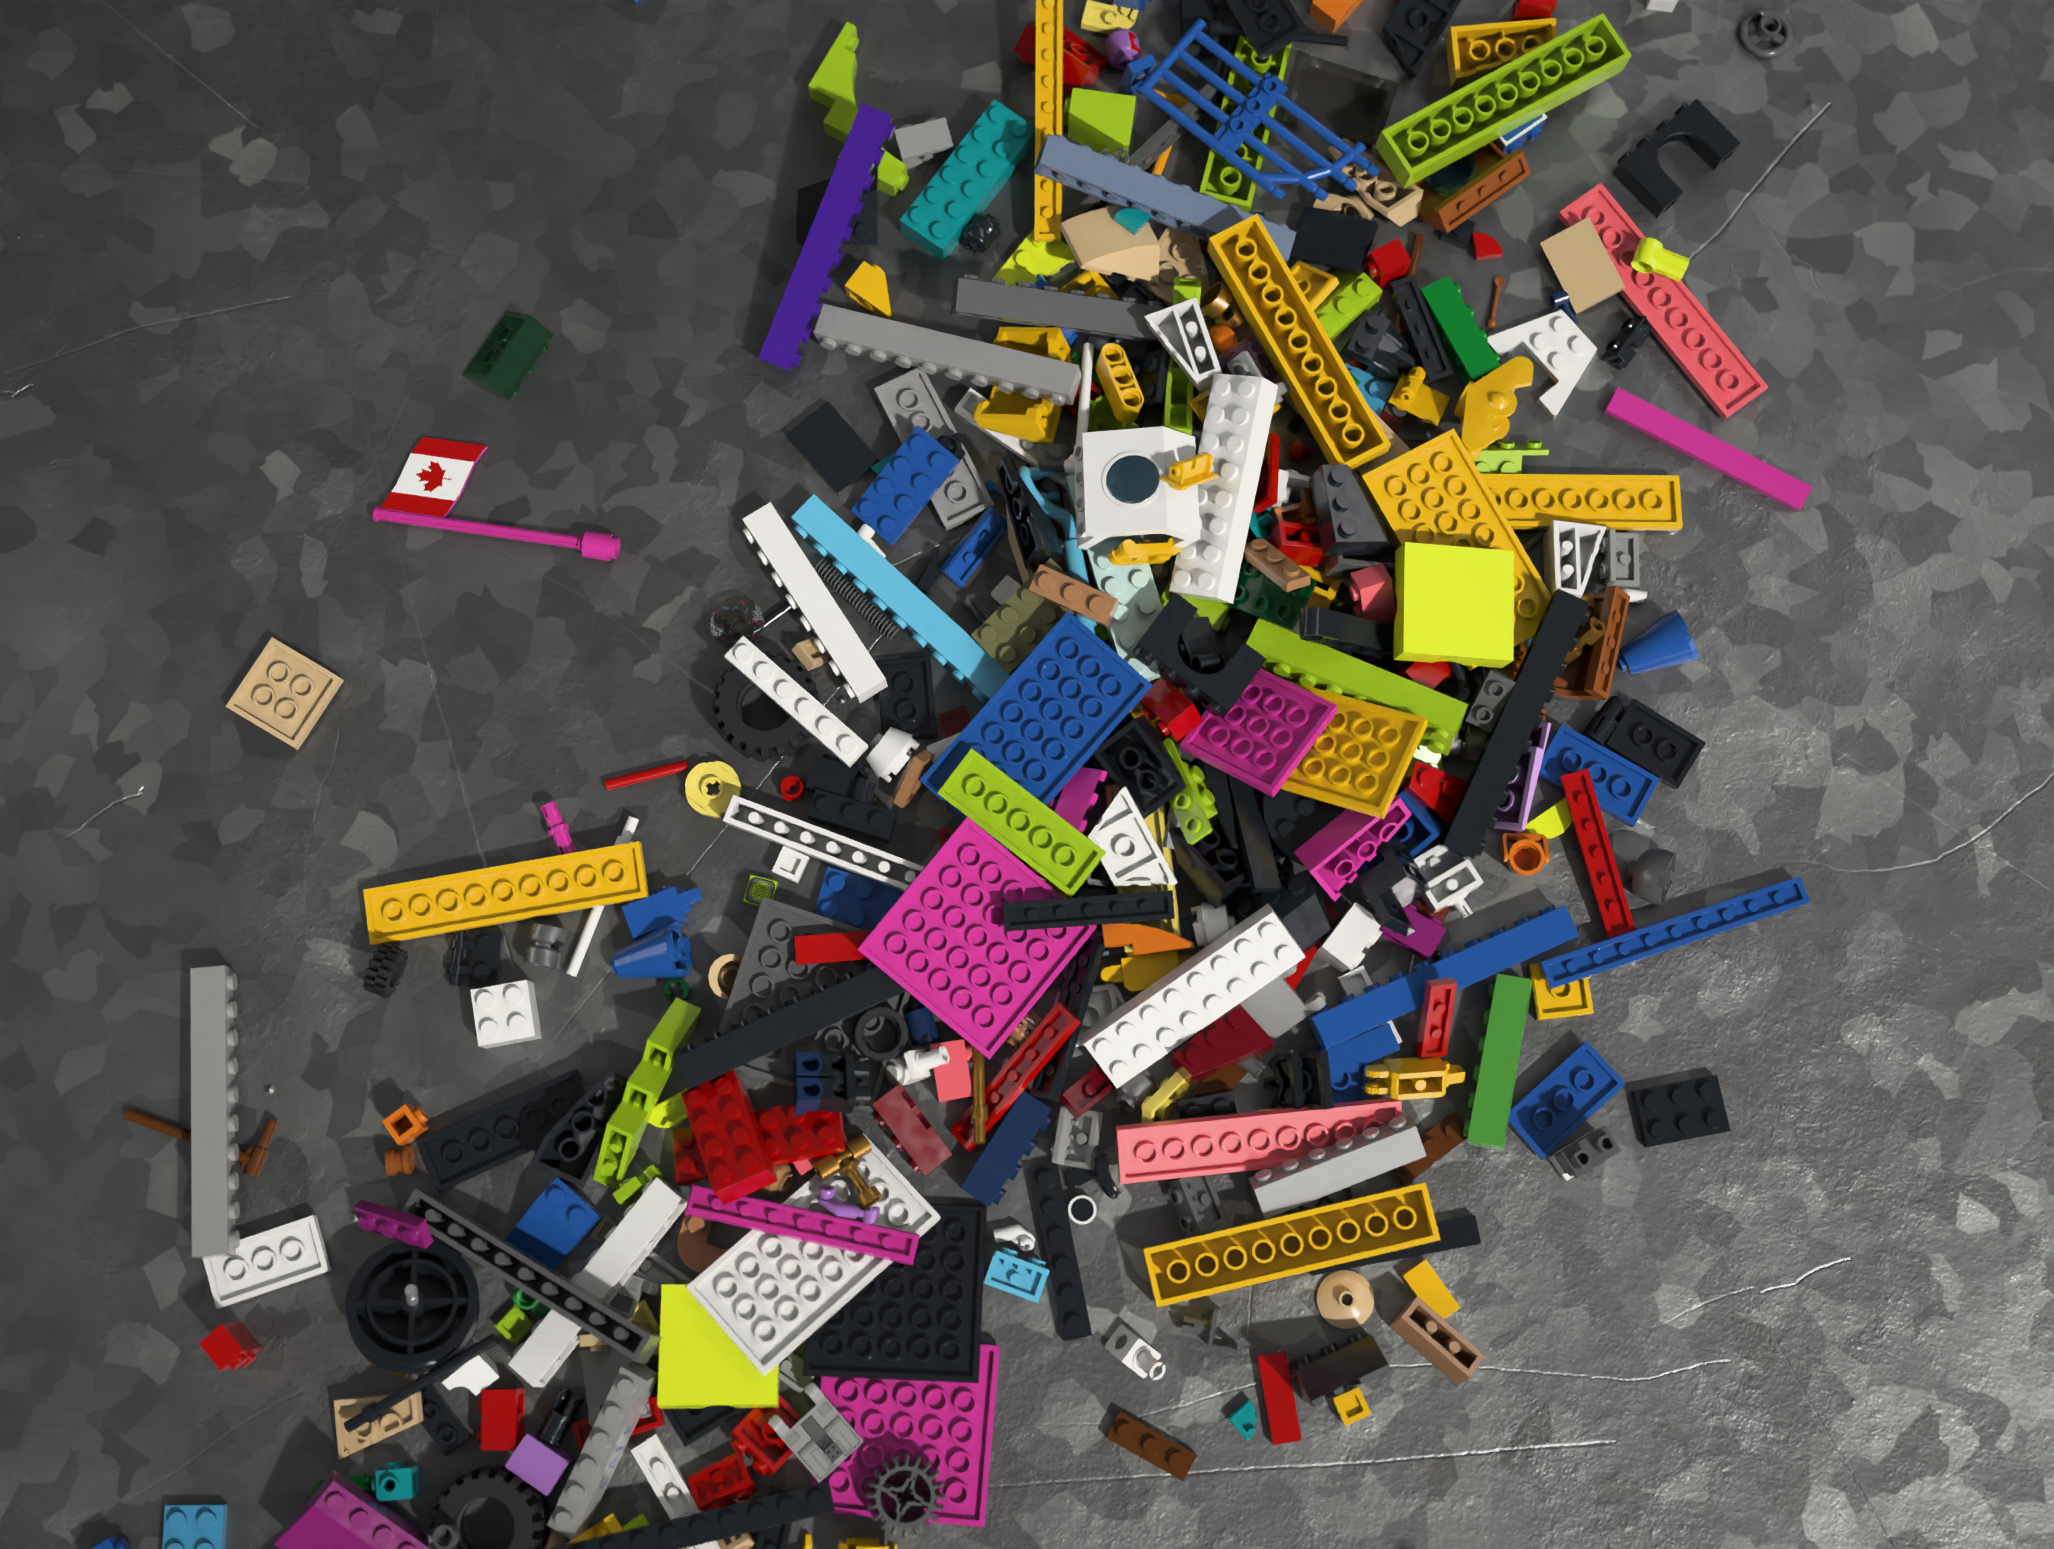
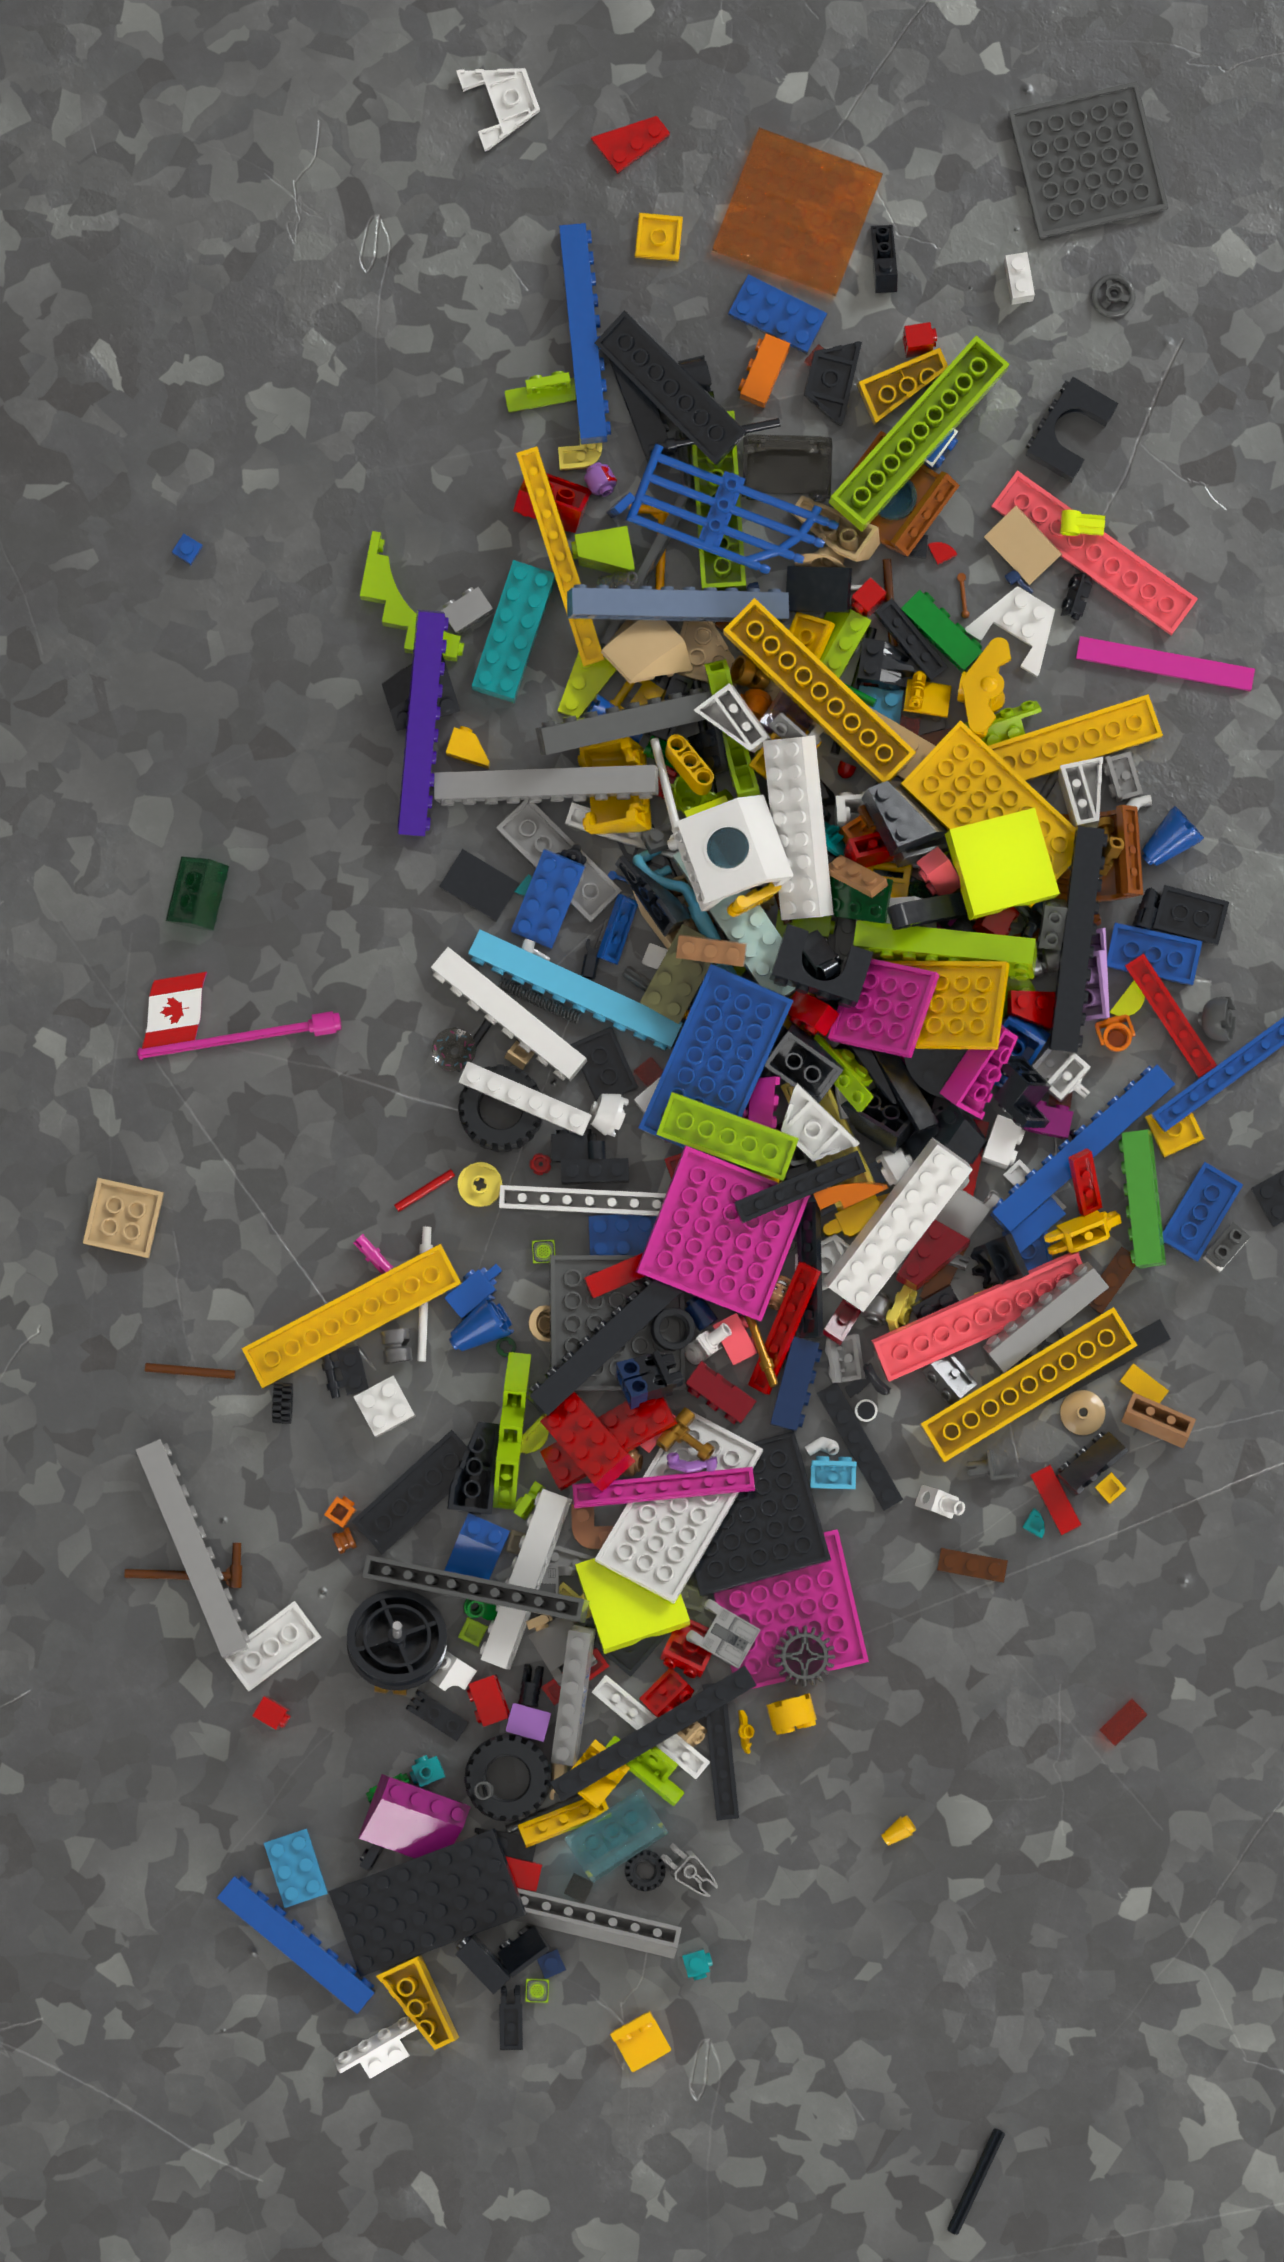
camera: 15 degrees left, 5 degrees up
tan wing [334,1391,424,1459] -> none
black bar [344,1333,500,1432] -> none
magenta plate [354,1200,433,1249] -> none
white plate [772,846,810,884] -> none
medium nougat piece [893,749,935,808] -> none
black piece [962,214,1001,253] -> none
teal tile [1114,208,1151,235] -> none
yellow hinge [1160,452,1218,490] -> none
red tile [1252,432,1280,514] -> none
none -> reddish brown bar [145,1363,236,1379]

